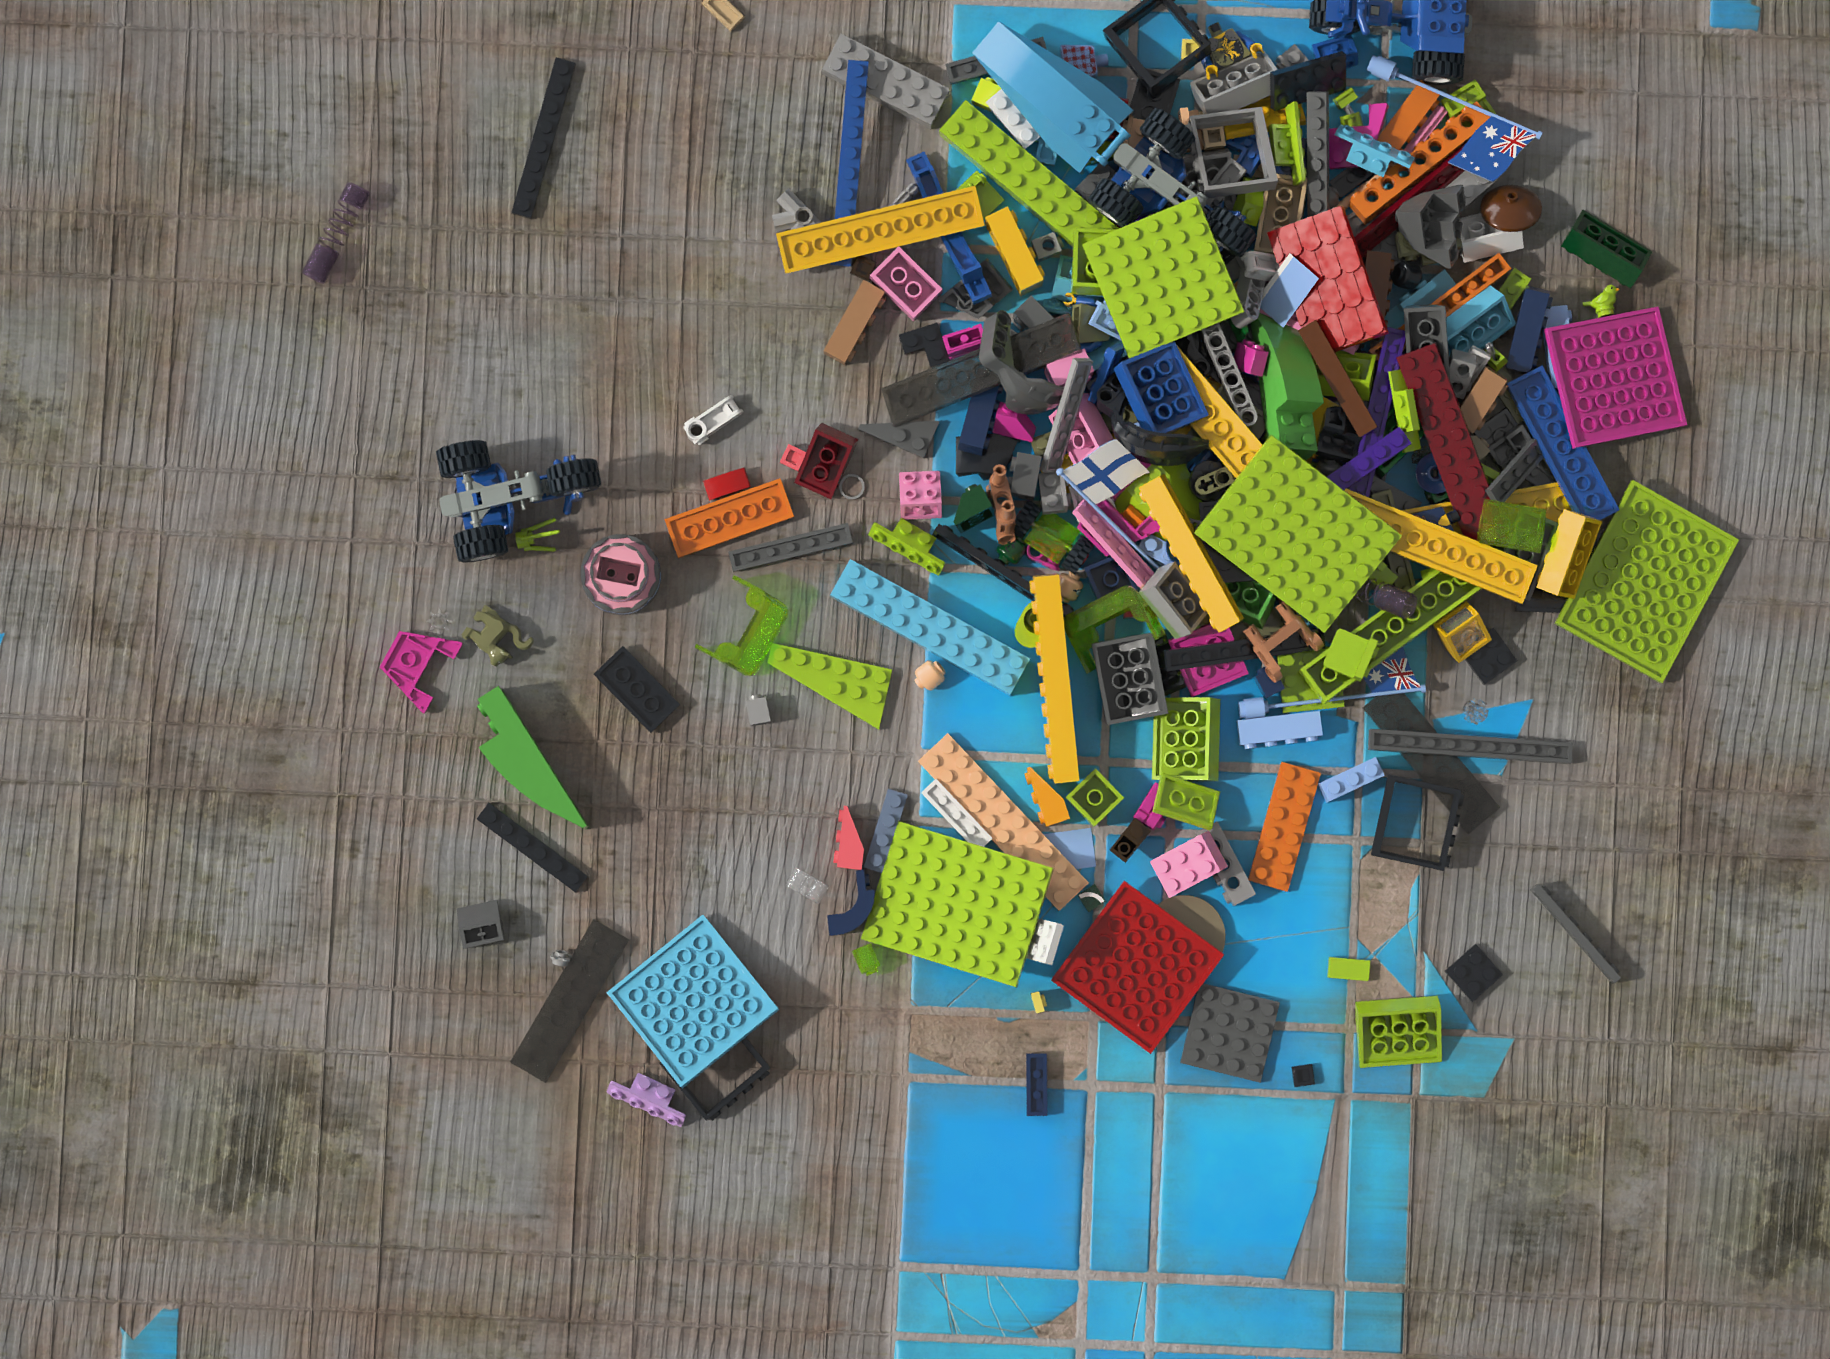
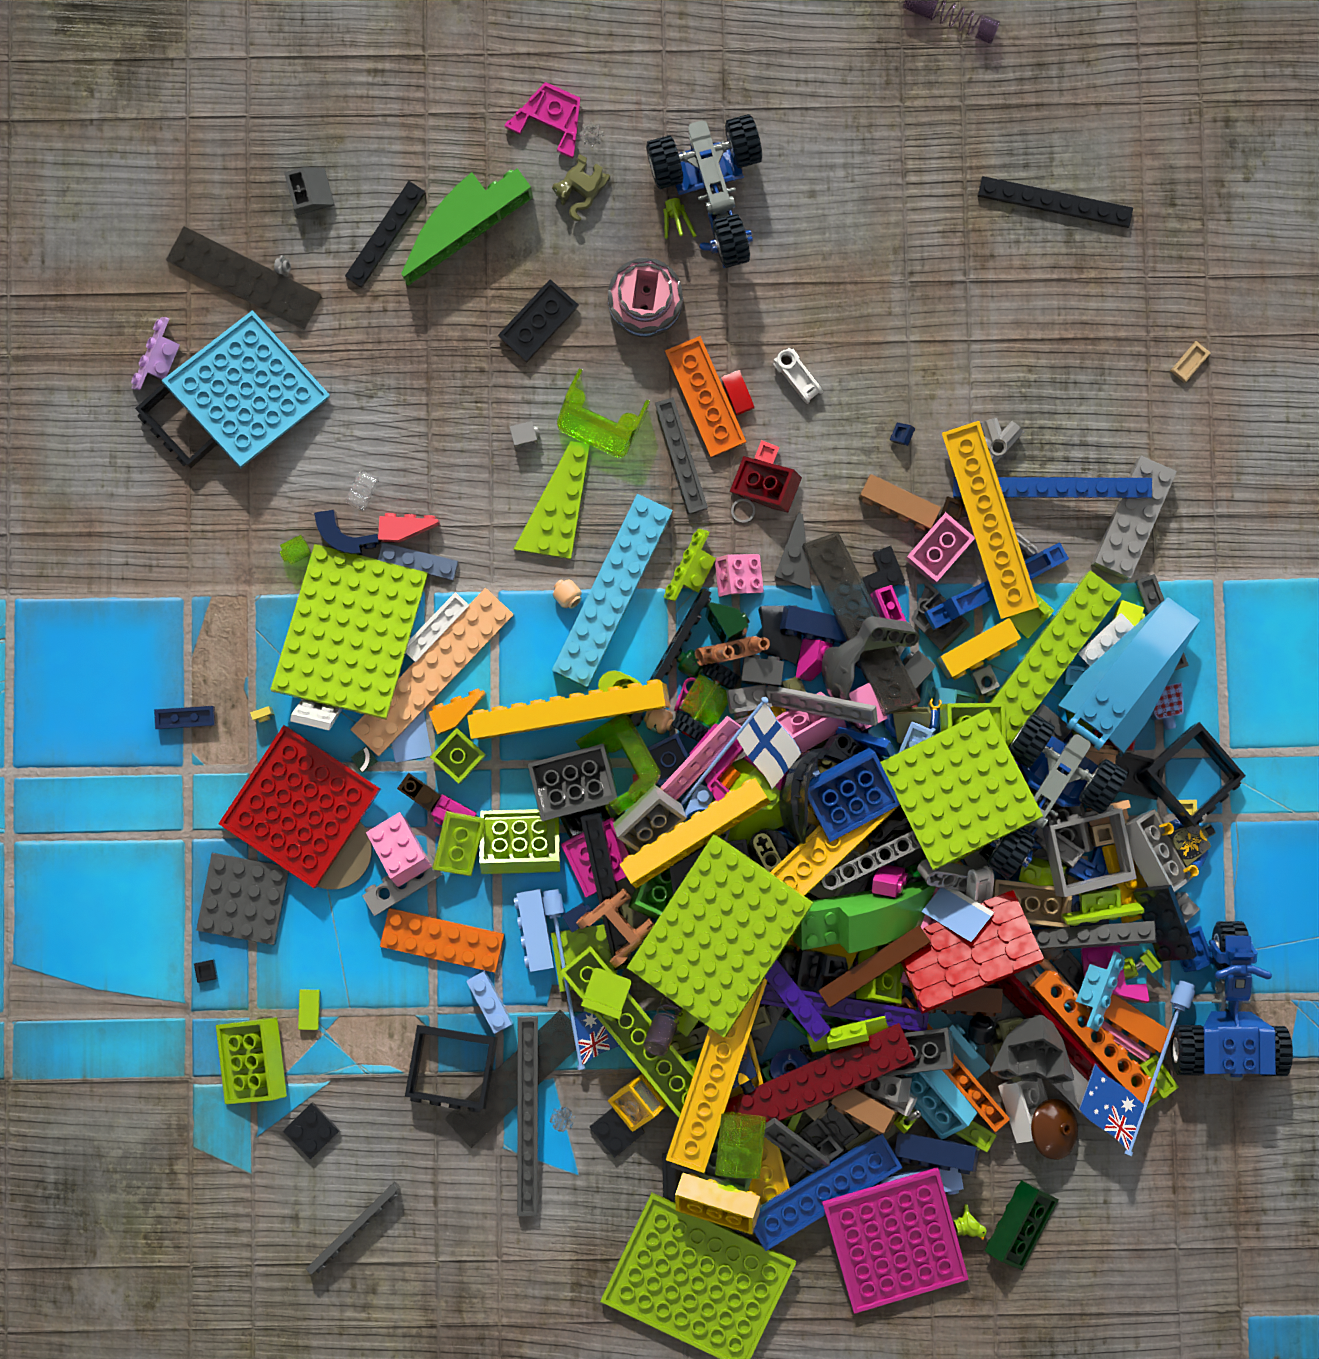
camera: 90 degrees right, 0 degrees up
none -> dark blue plate [890,422,915,446]

